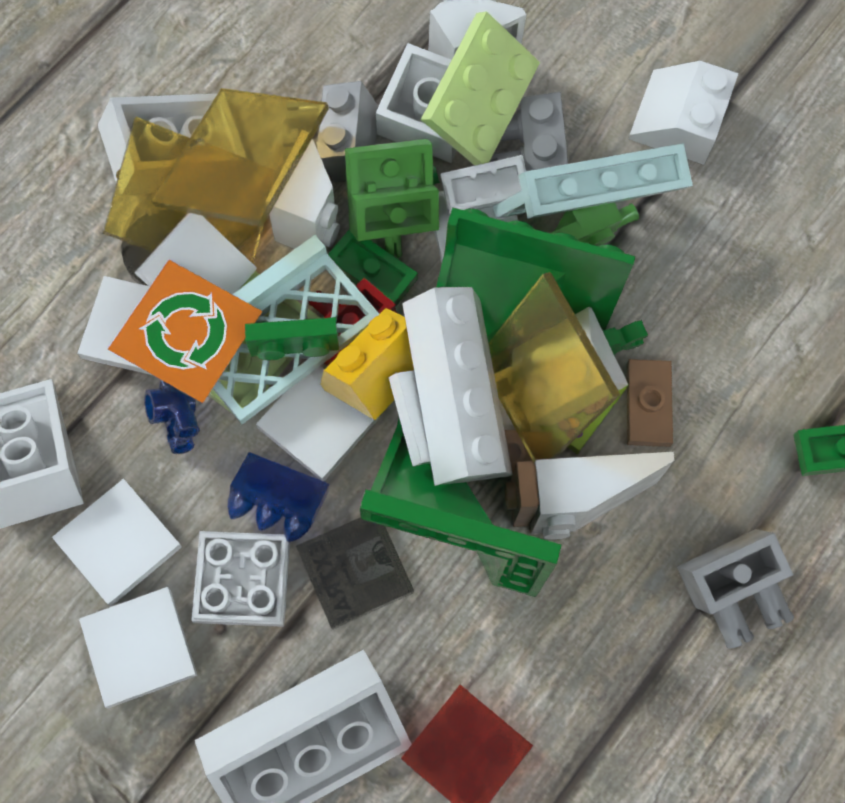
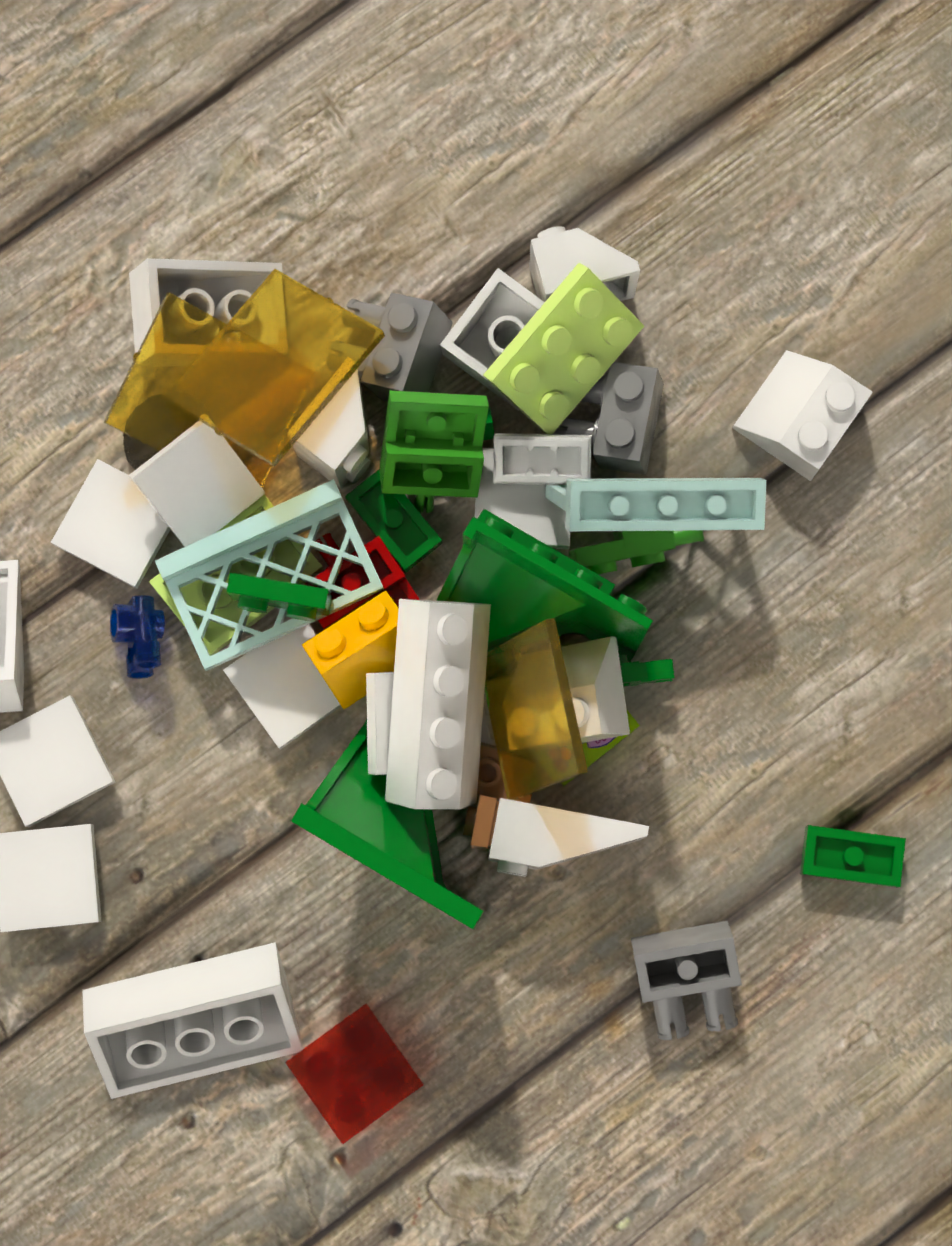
camera: 20 degrees right, 10 degrees up
orange sticker [108,260,263,403] -> none
white tile [191,531,290,627] -> none
clear blue plate [227,452,330,543] -> none
clear smoke tile [296,517,414,630] -> none
medium nougat plate [626,359,673,447] -> none

